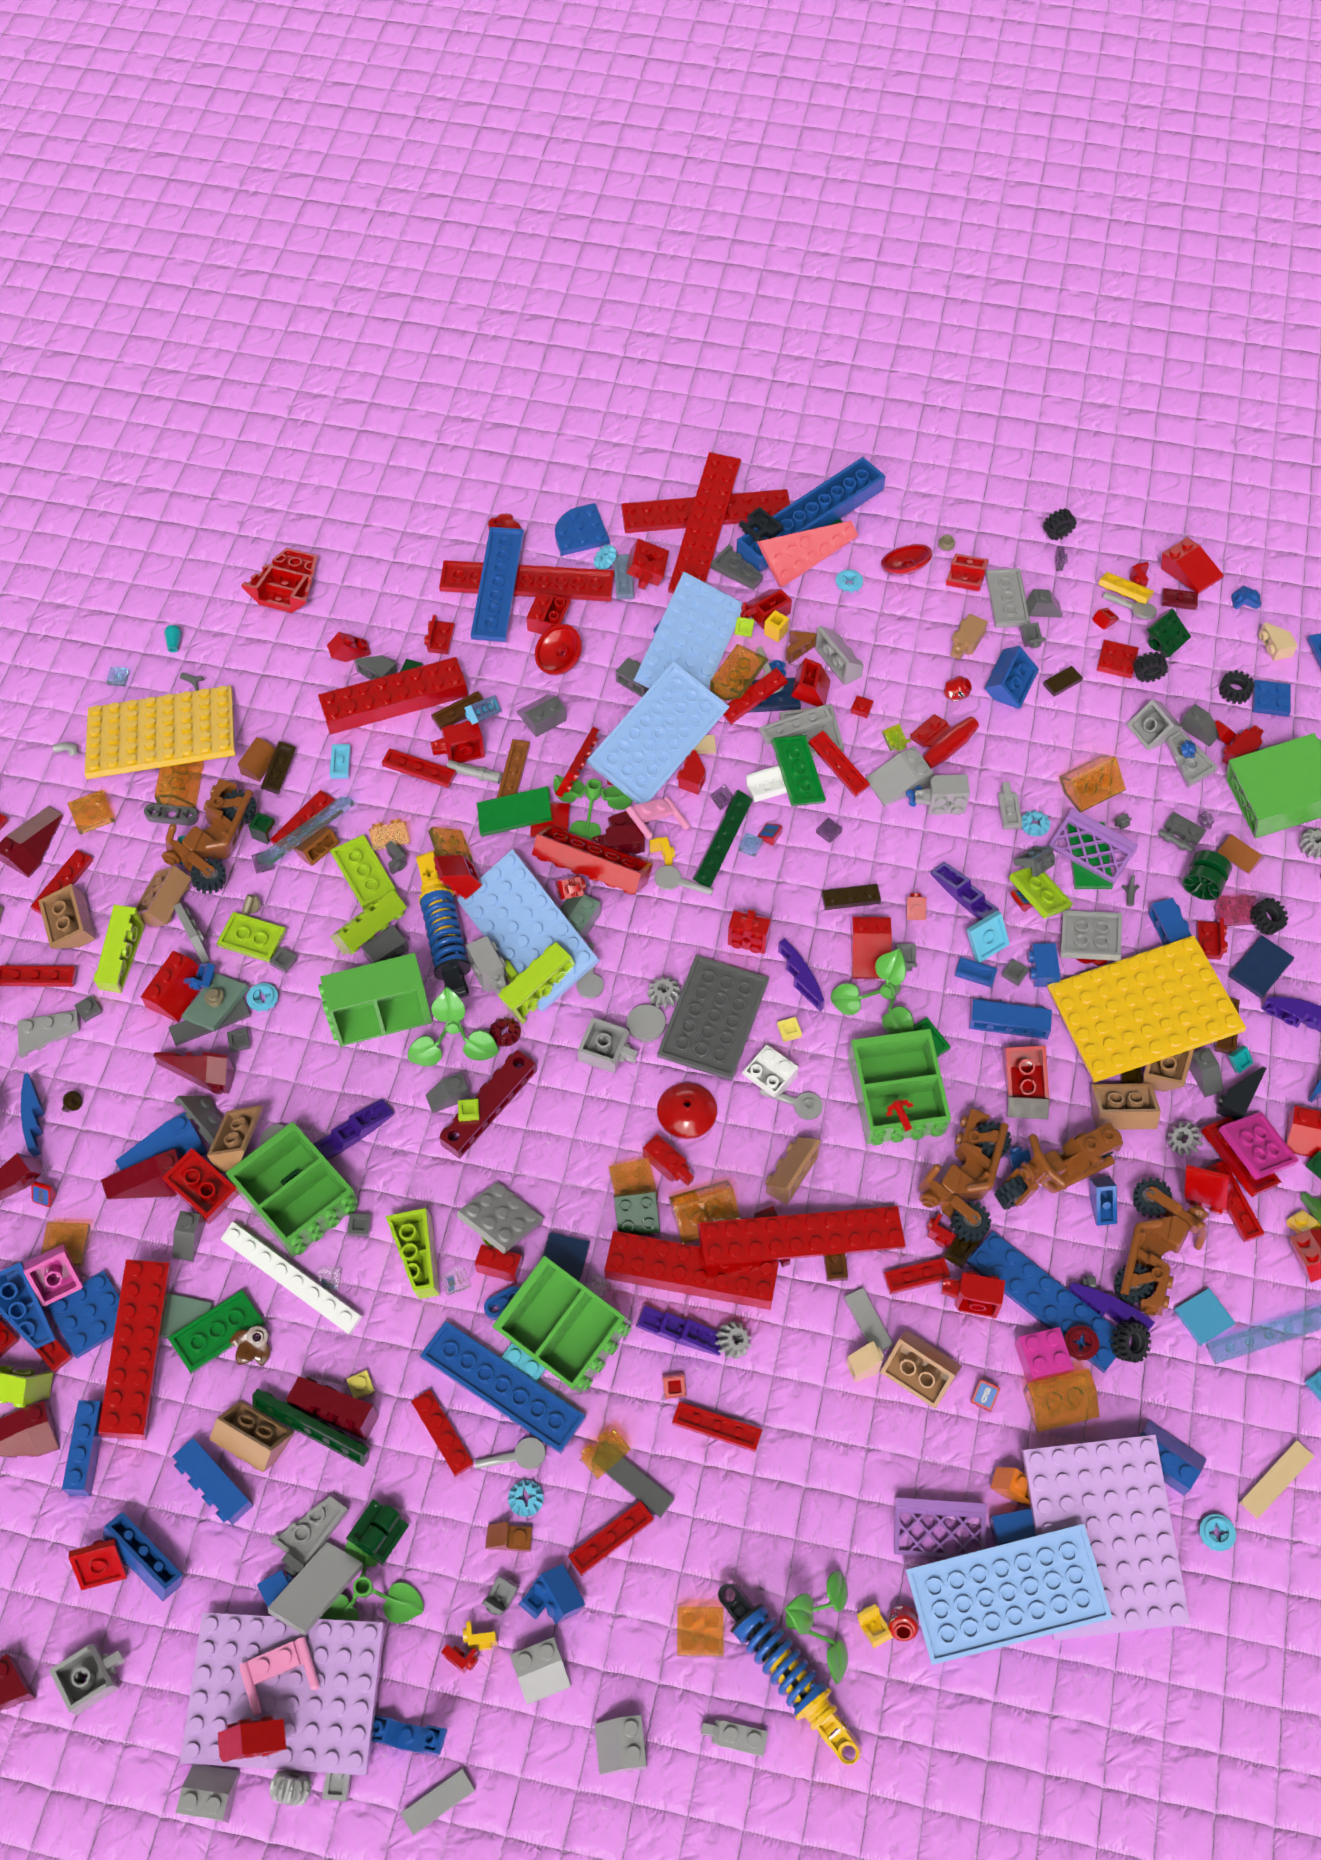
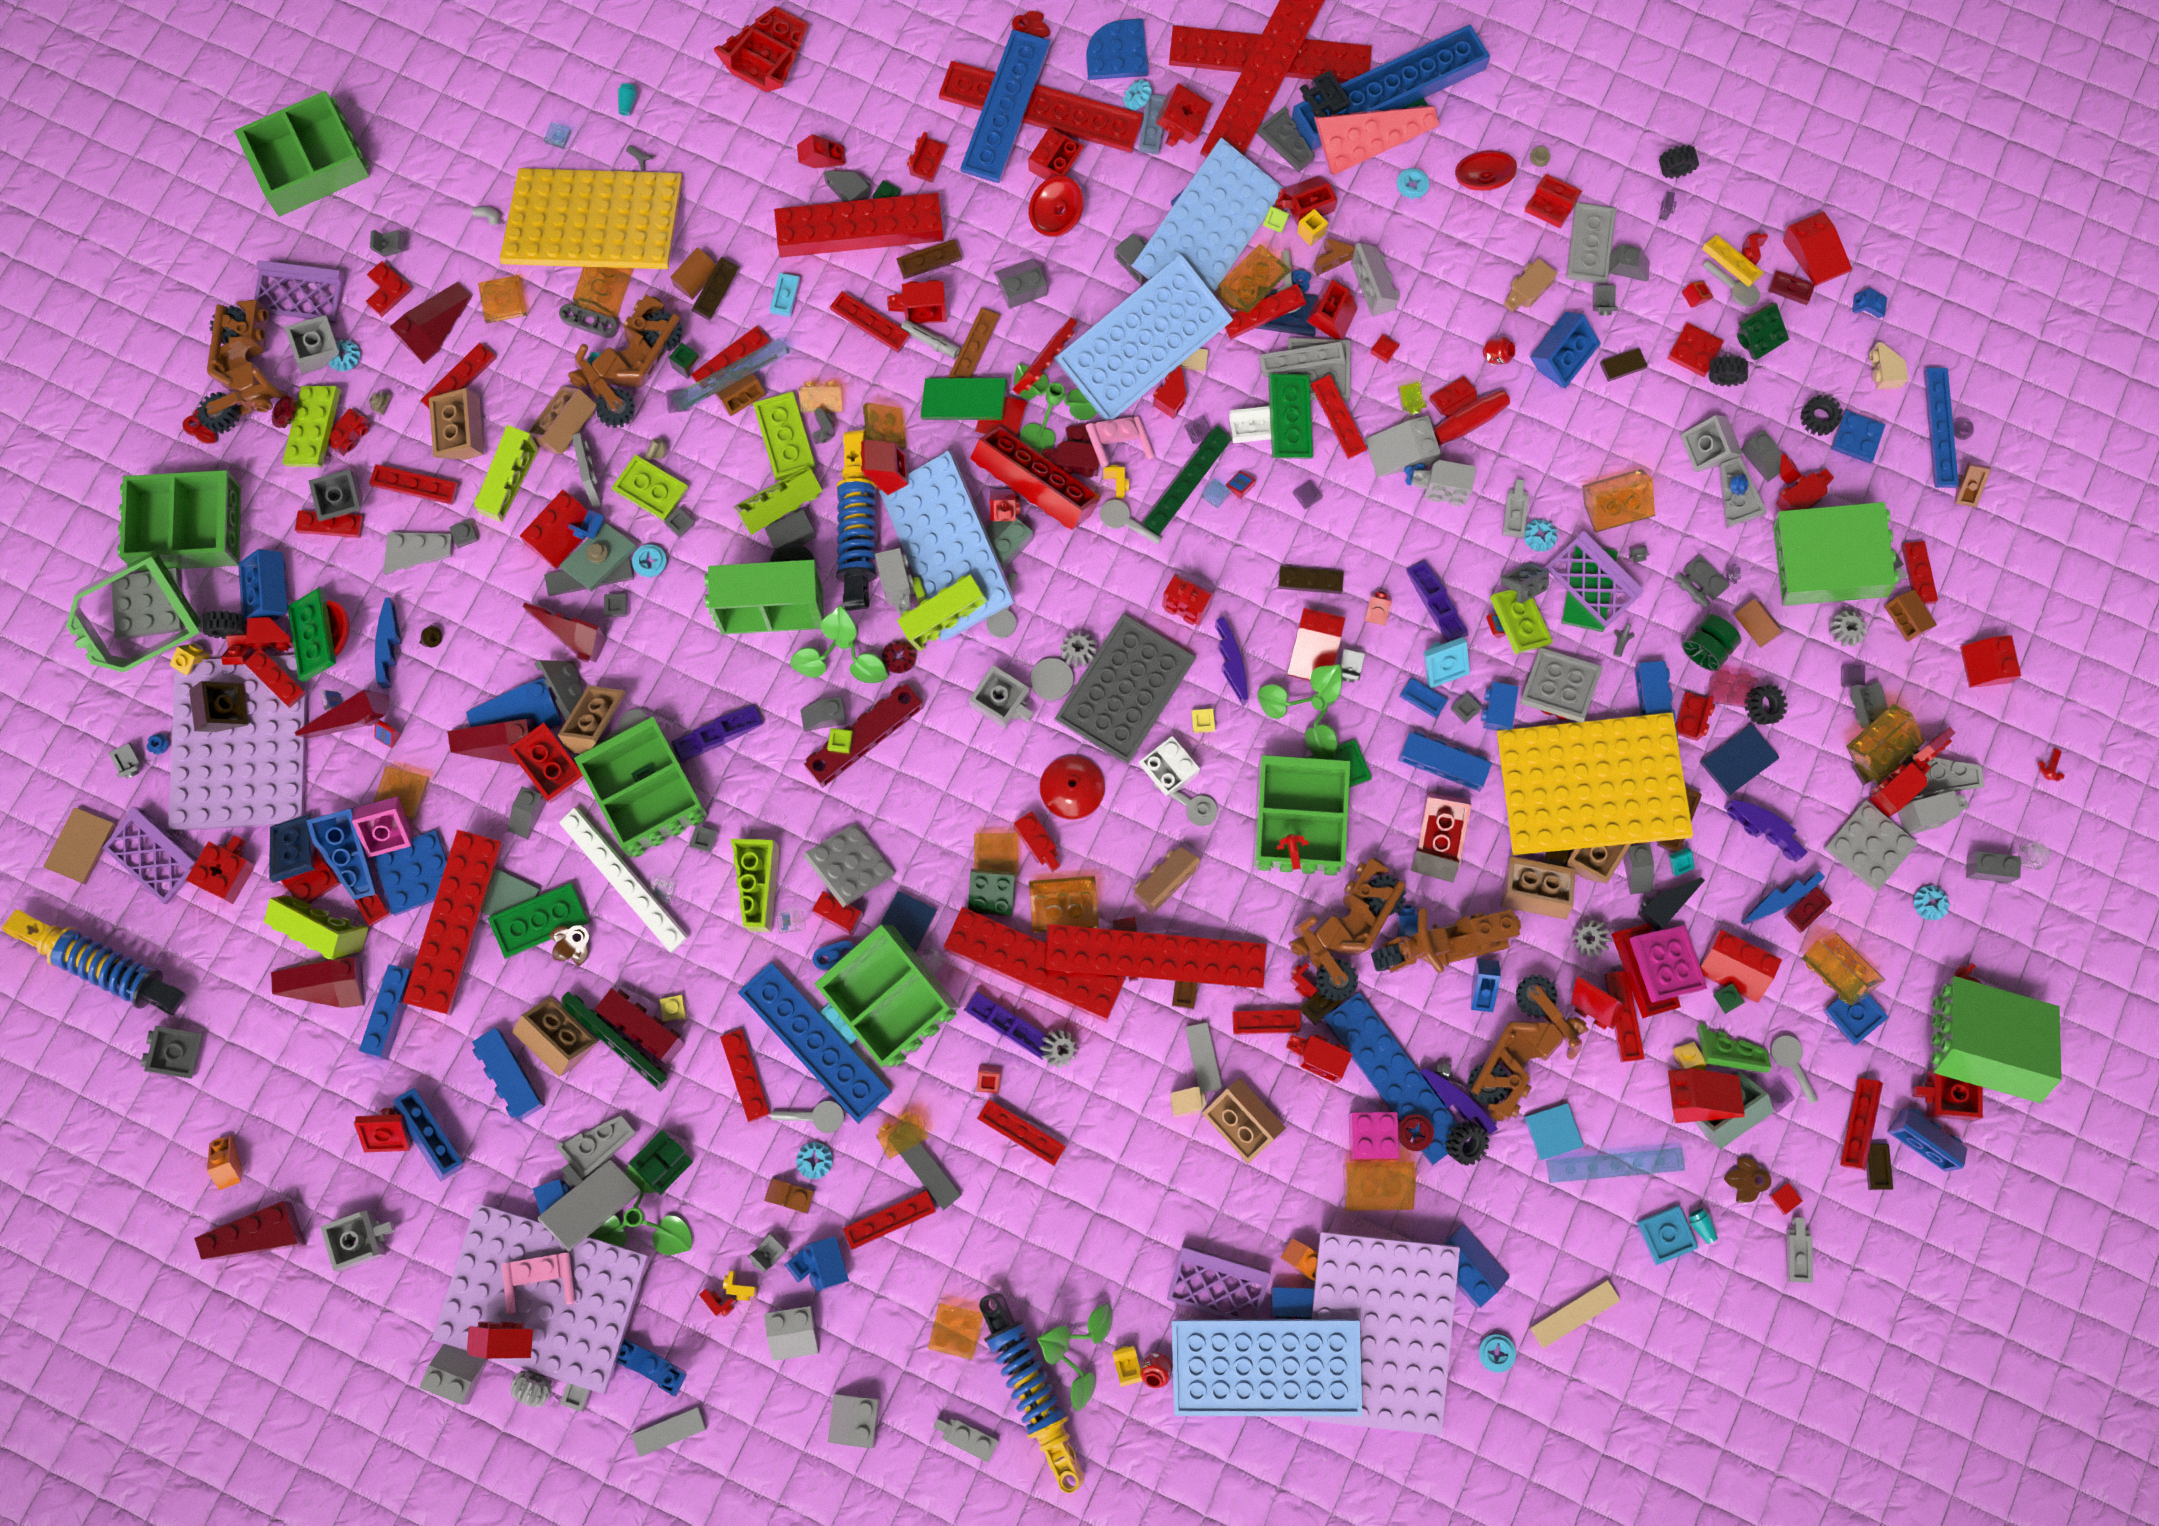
camera: 10 degrees right, 15 degrees up
dark azure plate [465,695,502,725] -> none
slope [970,1379,1001,1412] -> none

